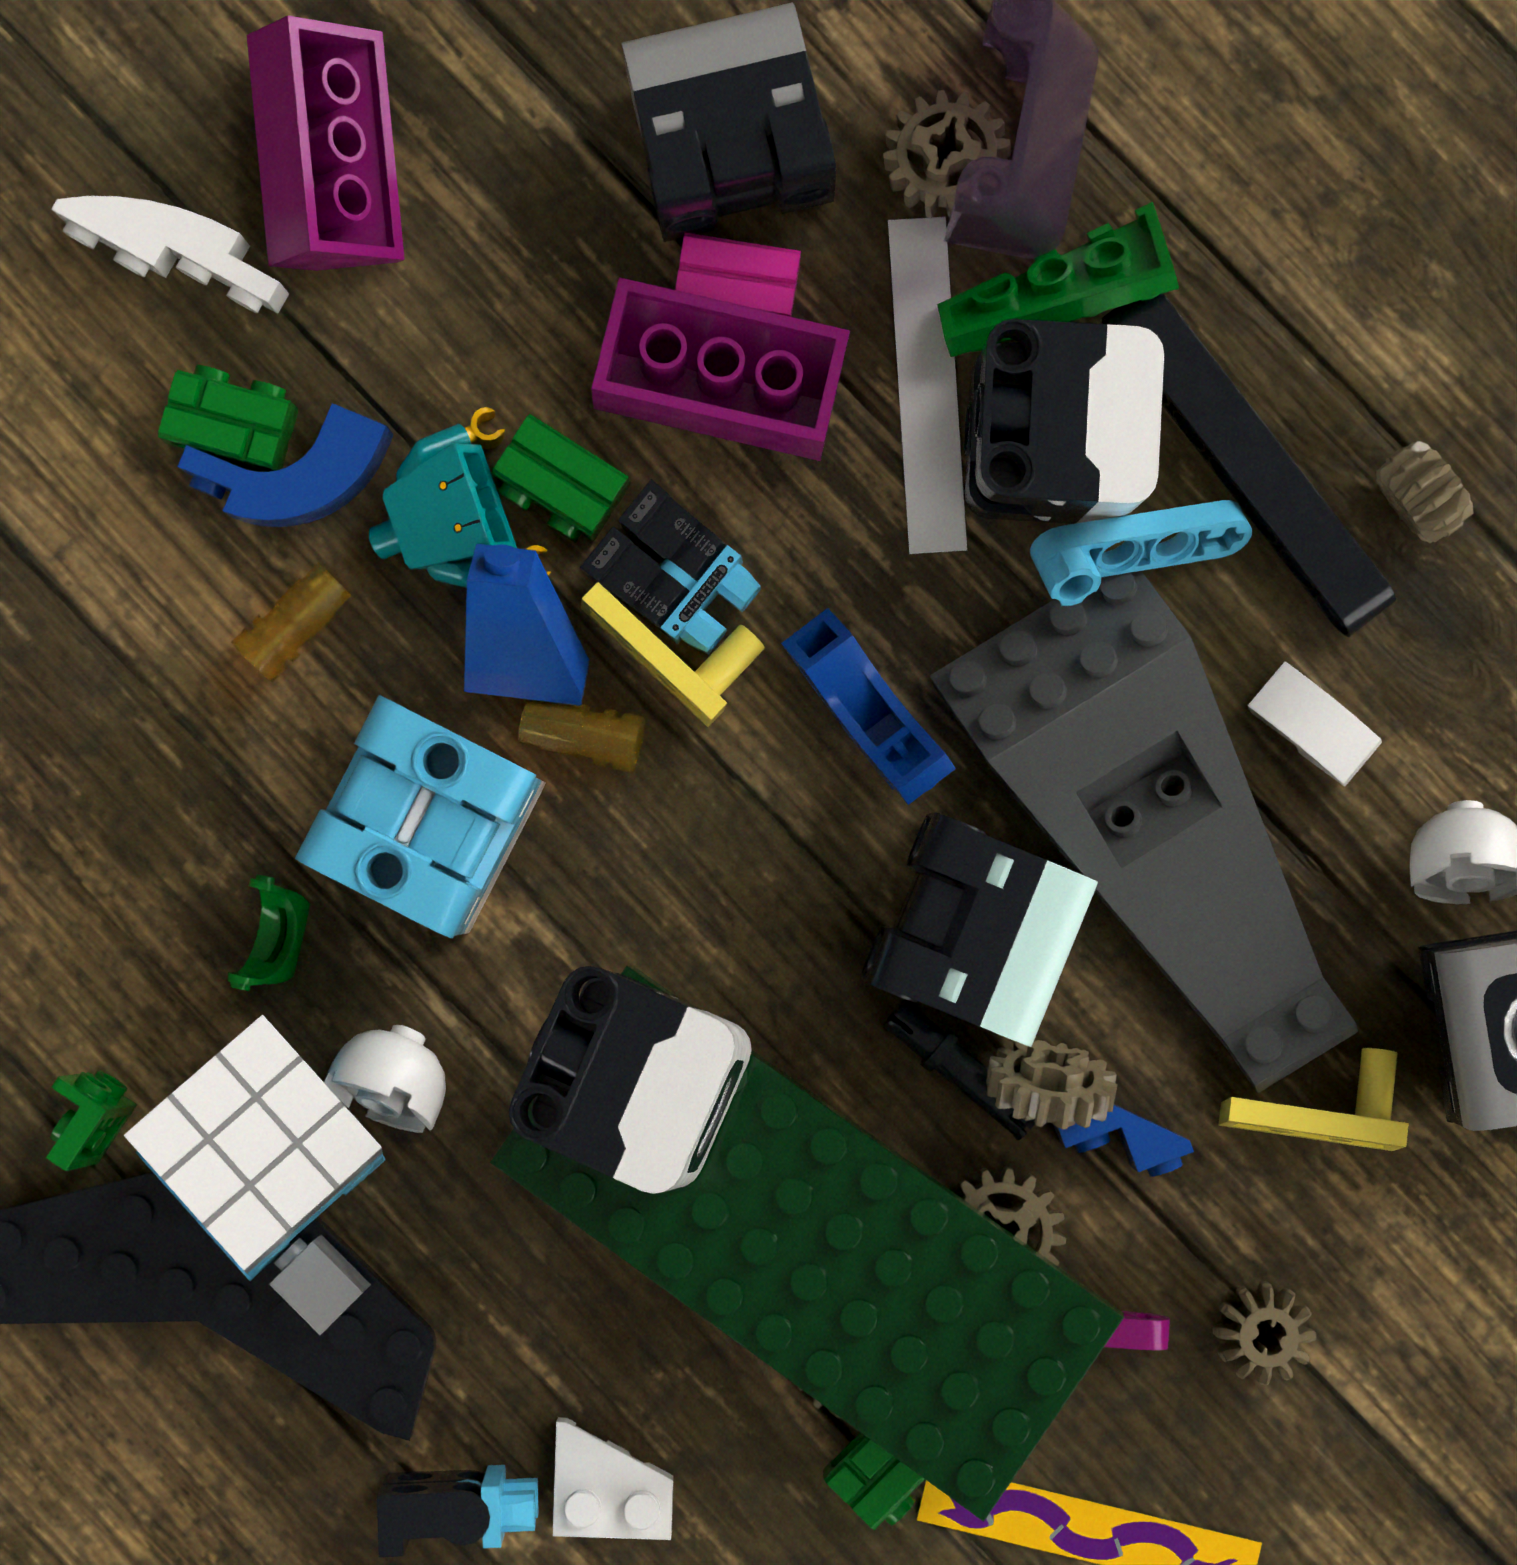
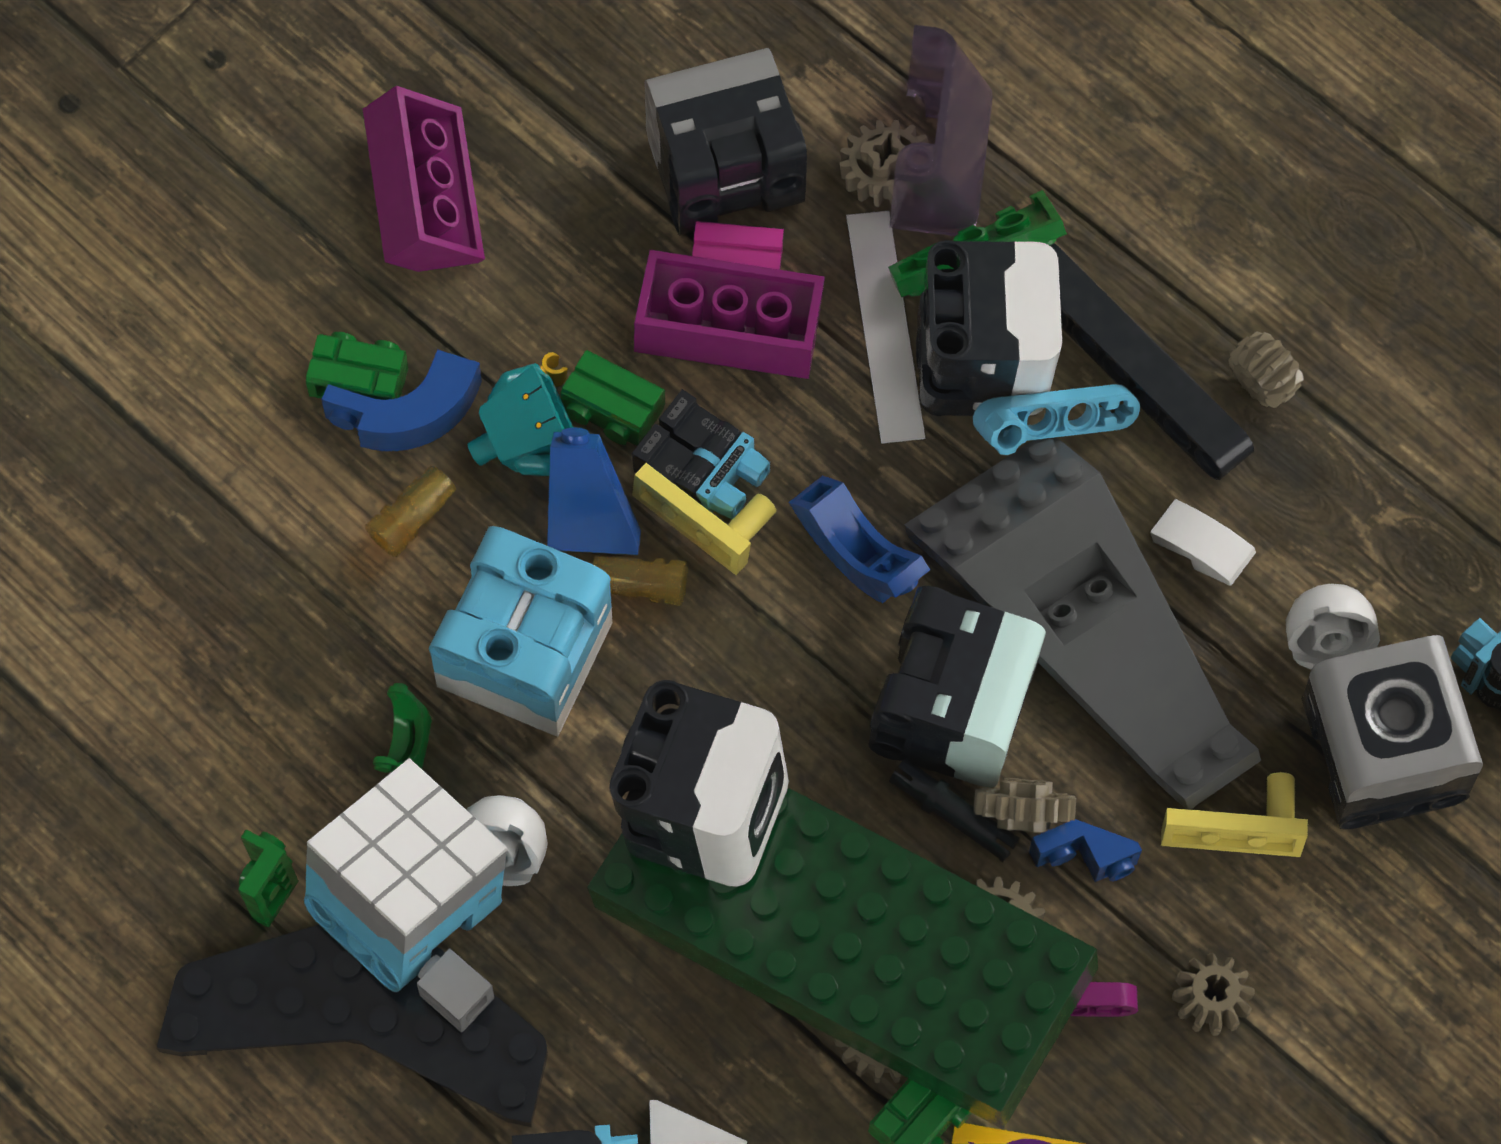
camera: 10 degrees left, 20 degrees down
white slope [52,196,289,314] -> none

